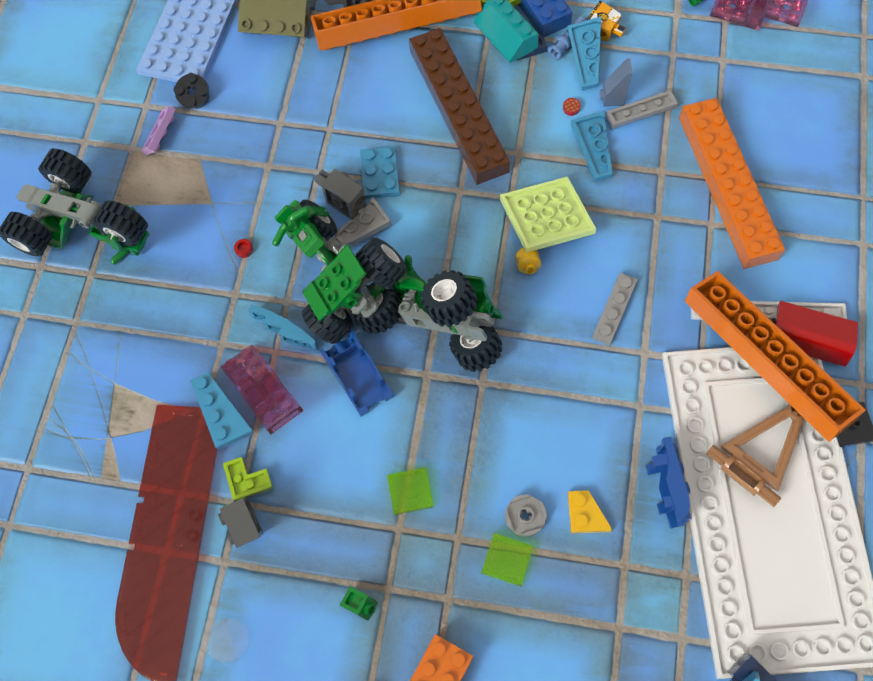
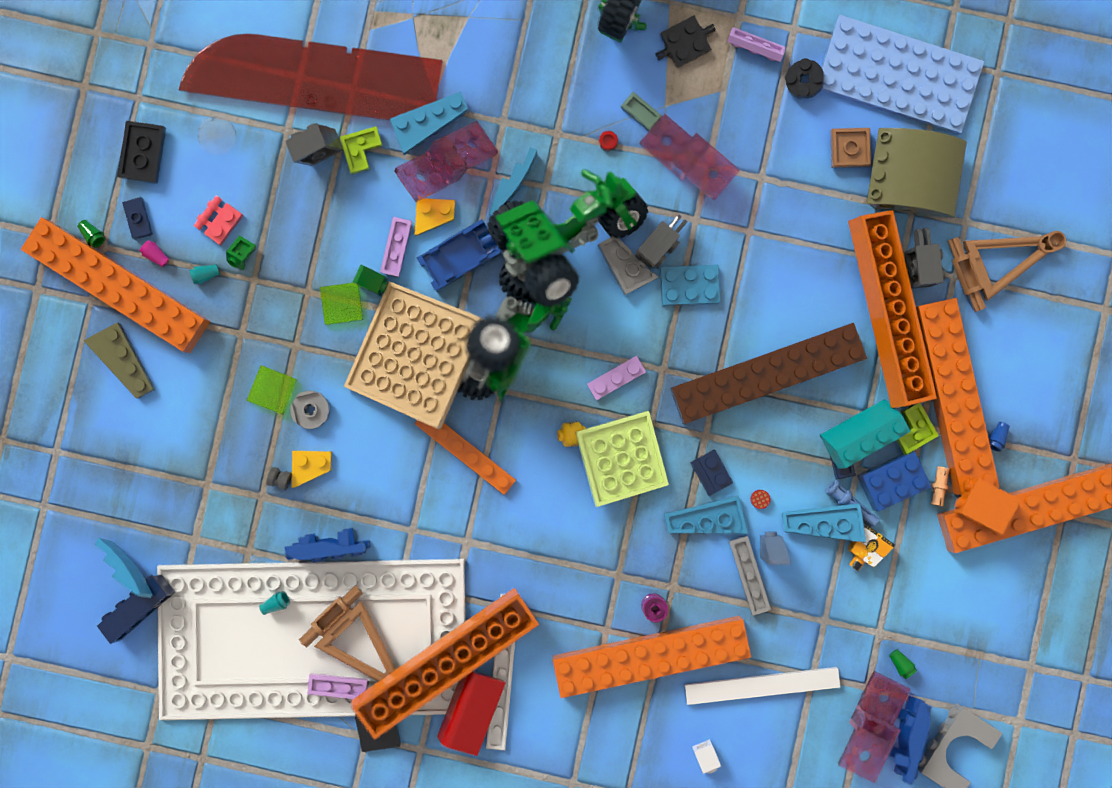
camera: 90 degrees right, 20 degrees up
light grey plate [592,273,638,346] -> none
none -> teal cone [189,264,220,285]
none -> coral plate [194,195,244,245]
none -> teal cone [259,591,290,615]
none -> dark grey wheel [266,467,292,491]
none -> lavender plate [307,673,368,699]
none -> tan plate [344,281,481,430]
none -> green slope [353,264,388,296]
none -> lavender plate [380,217,412,278]
none -> yellow wing [415,198,456,236]
none -> orange plate [415,420,516,495]
none -> lavender plate [587,356,646,400]
none -> sand green tile [621,92,662,132]
none -> clear pink bracket [639,114,740,201]
none -> magenta wheel [641,593,668,622]
none -> black plate [655,15,716,68]
none -> white tile [684,667,840,705]
none -> dark blue plate [690,449,733,496]
none -> white brick [692,739,721,774]
none -> medium nougat plate [830,128,871,168]

